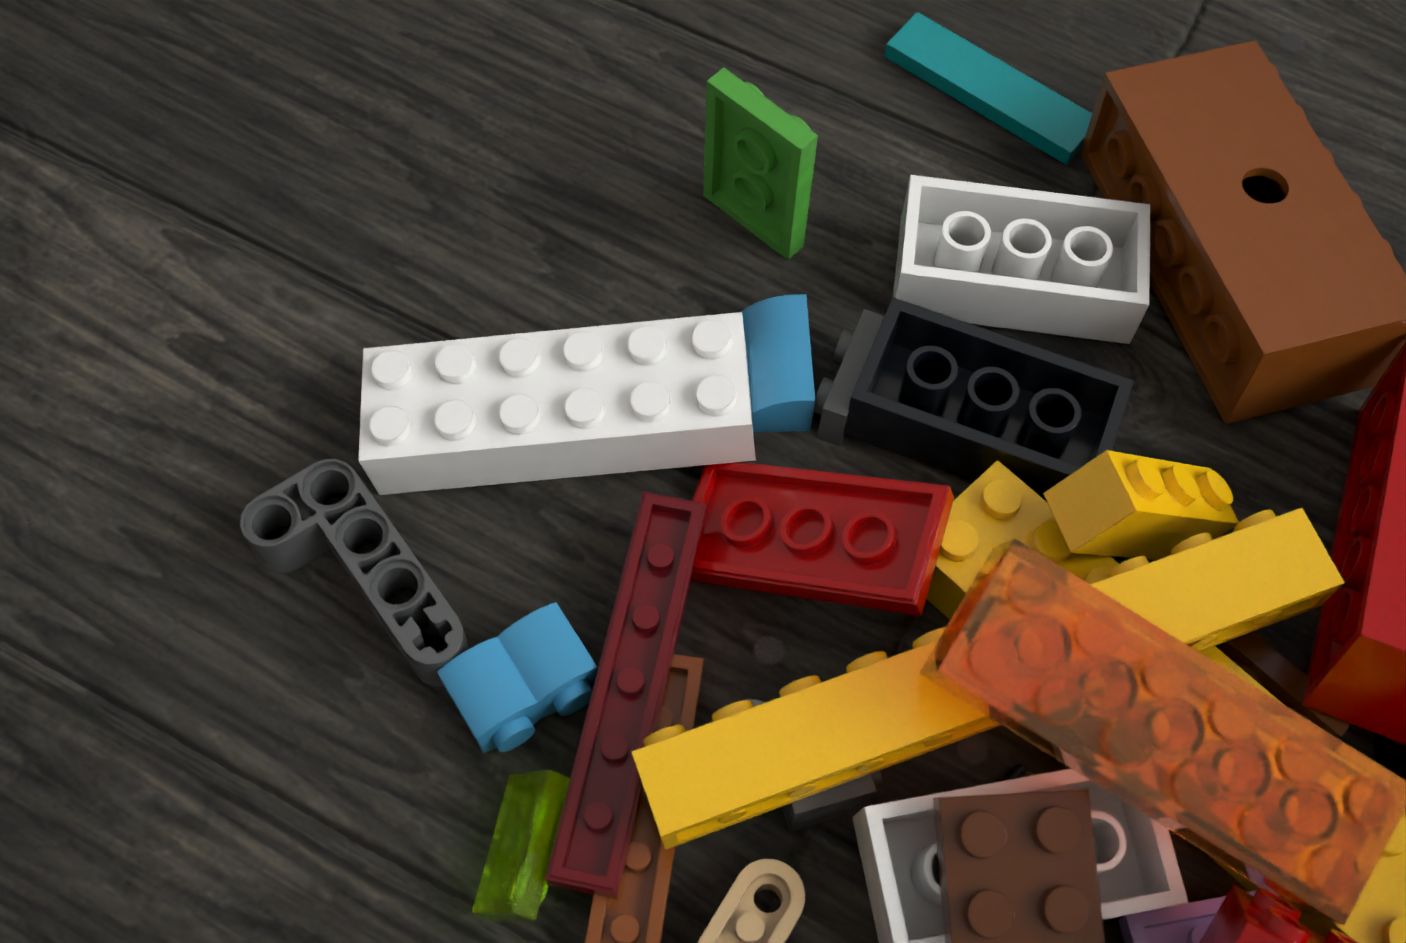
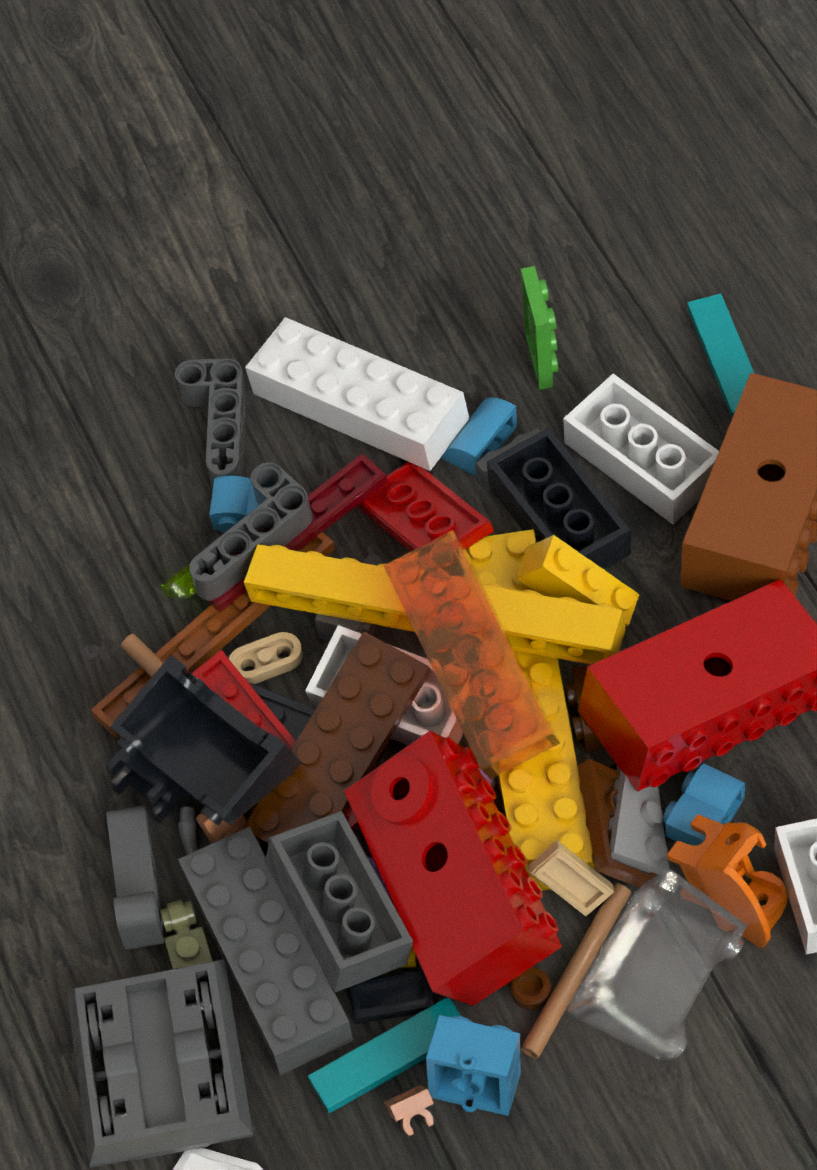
camera: 45 degrees right, 5 degrees down
none -> dark grey beam [189,462,312,601]

